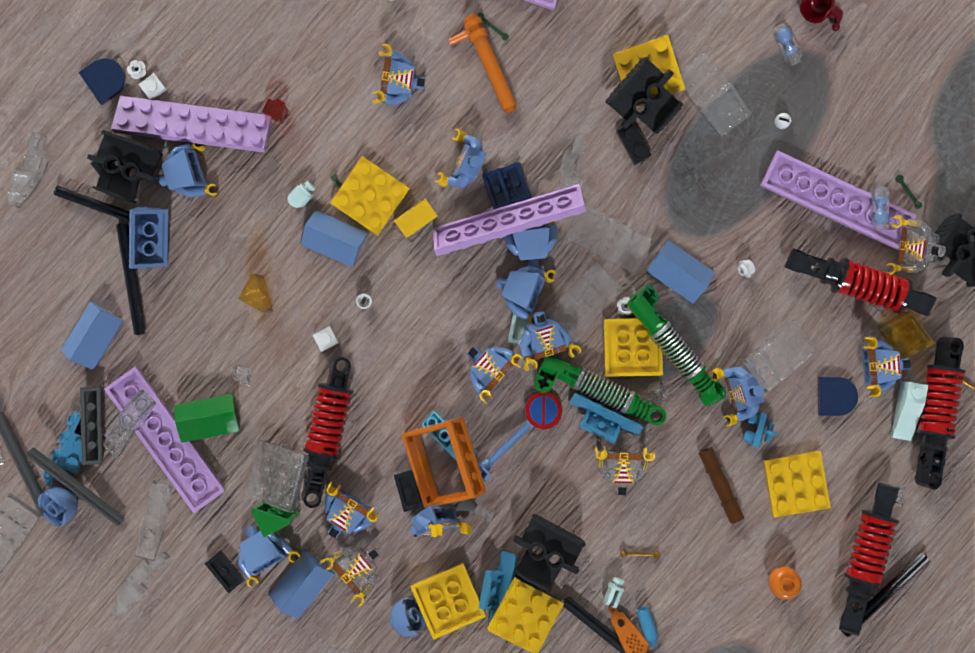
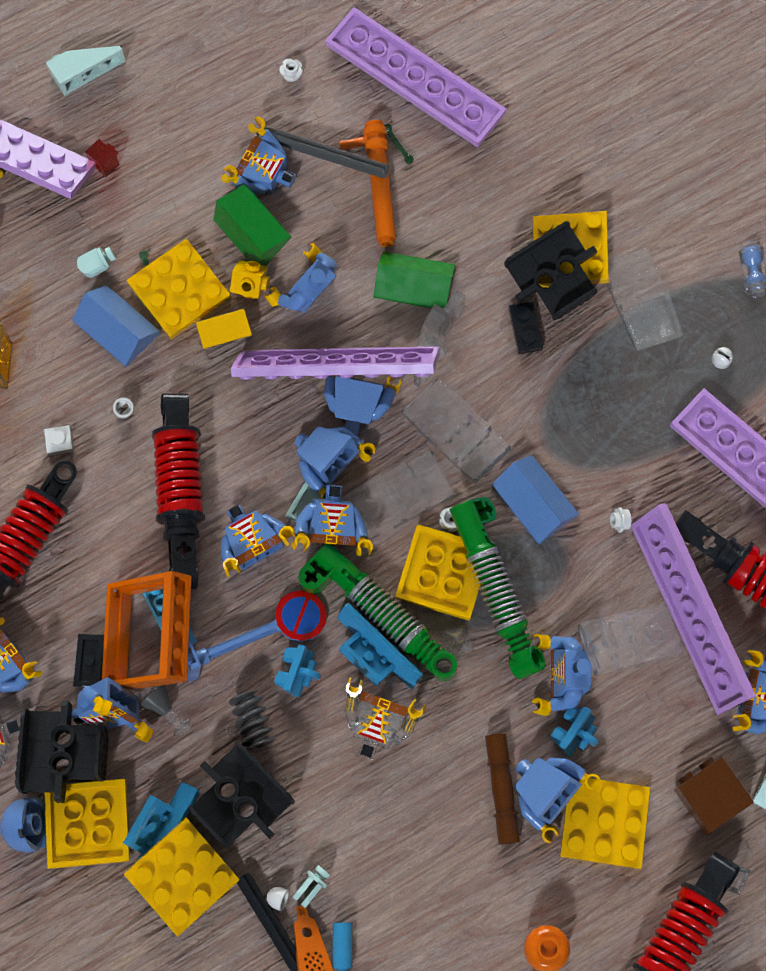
camera: 20 degrees right, 15 degrees down
dark blue slope [482,162,532,209] -> none
pearl gold hinge [620,550,660,559] -> none
dark blue tile [818,377,858,416] -> none
none -> black piece [15,701,109,803]
none -> light aqua slope [46,46,126,96]
none -> piece [152,393,205,589]
none -> green slope [213,185,292,266]
none -> flat silver piece [229,690,276,750]
none -> yellow brick [230,260,270,299]
none -> dark grey axle [256,126,389,179]
none -> white hinge [267,887,289,911]
none -> dark azure hips [274,644,321,698]
none -> green slope [373,251,455,311]
none -> medium blue torso [516,757,601,843]
none -> lavender plate [631,503,756,715]
none -> reddish brown brick [674,757,754,835]

